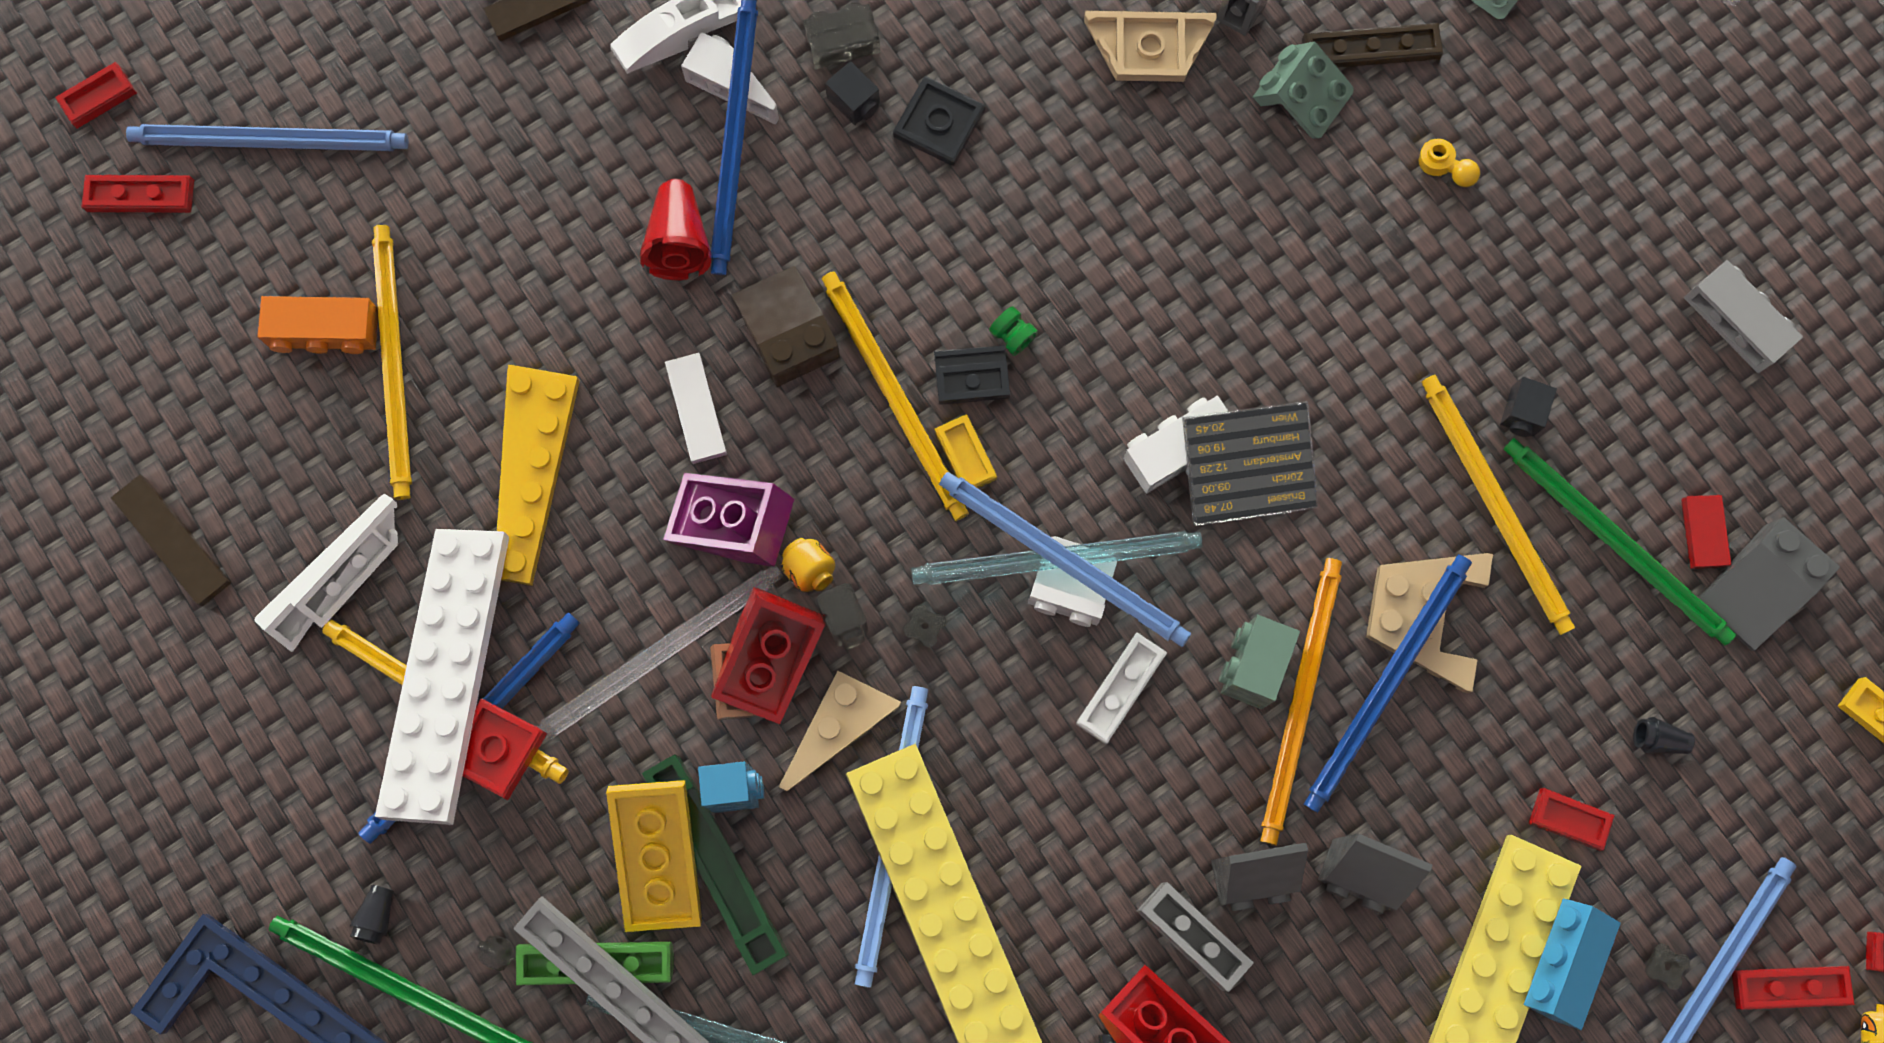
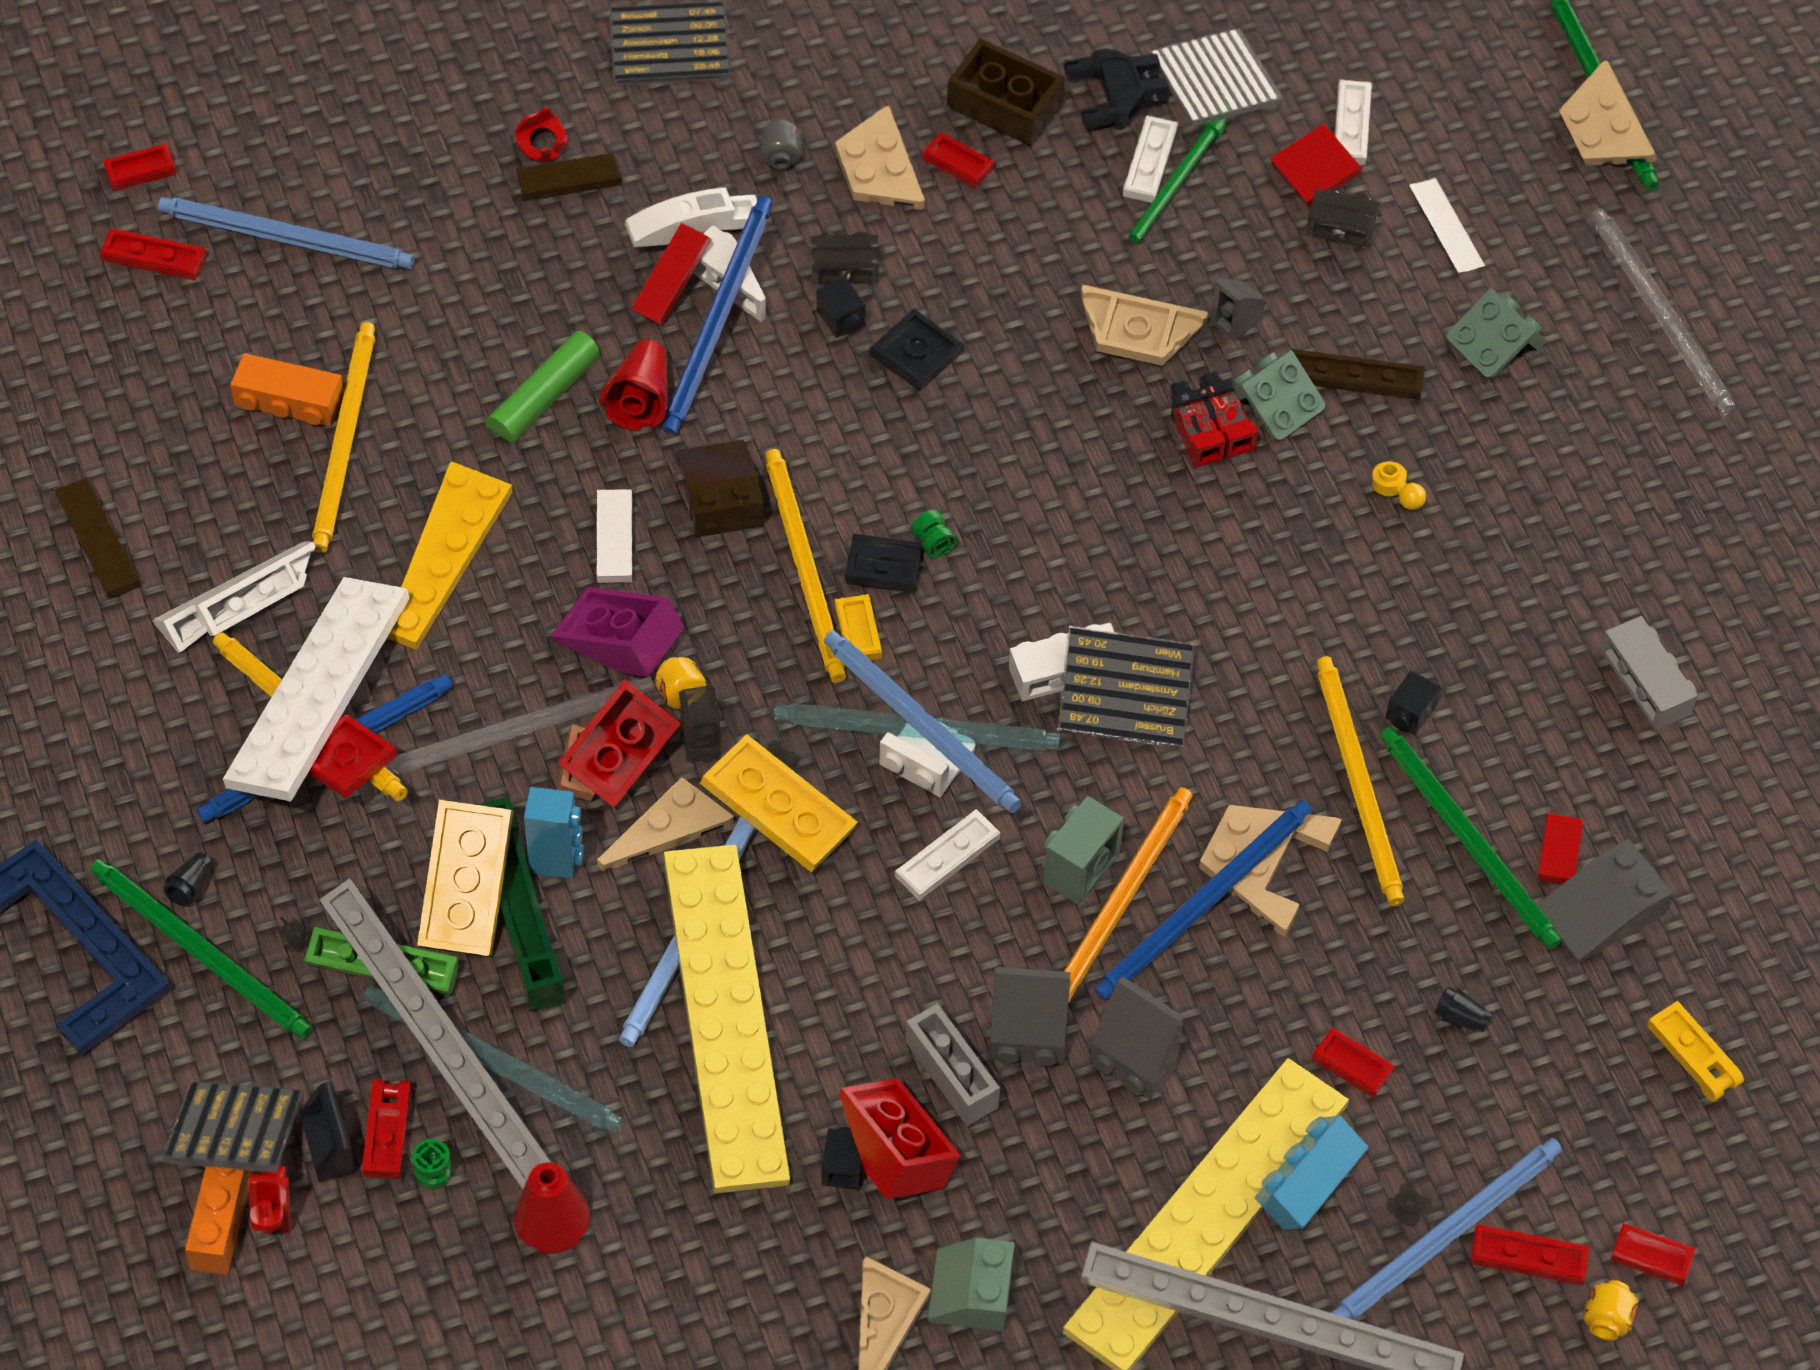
camera: 15 degrees right, 20 degrees down
none -> bright green brick [486,331,600,444]
none -> red tile [631,223,712,326]
none -> yellow plate [700,734,858,873]
none -> hips [1170,371,1258,468]

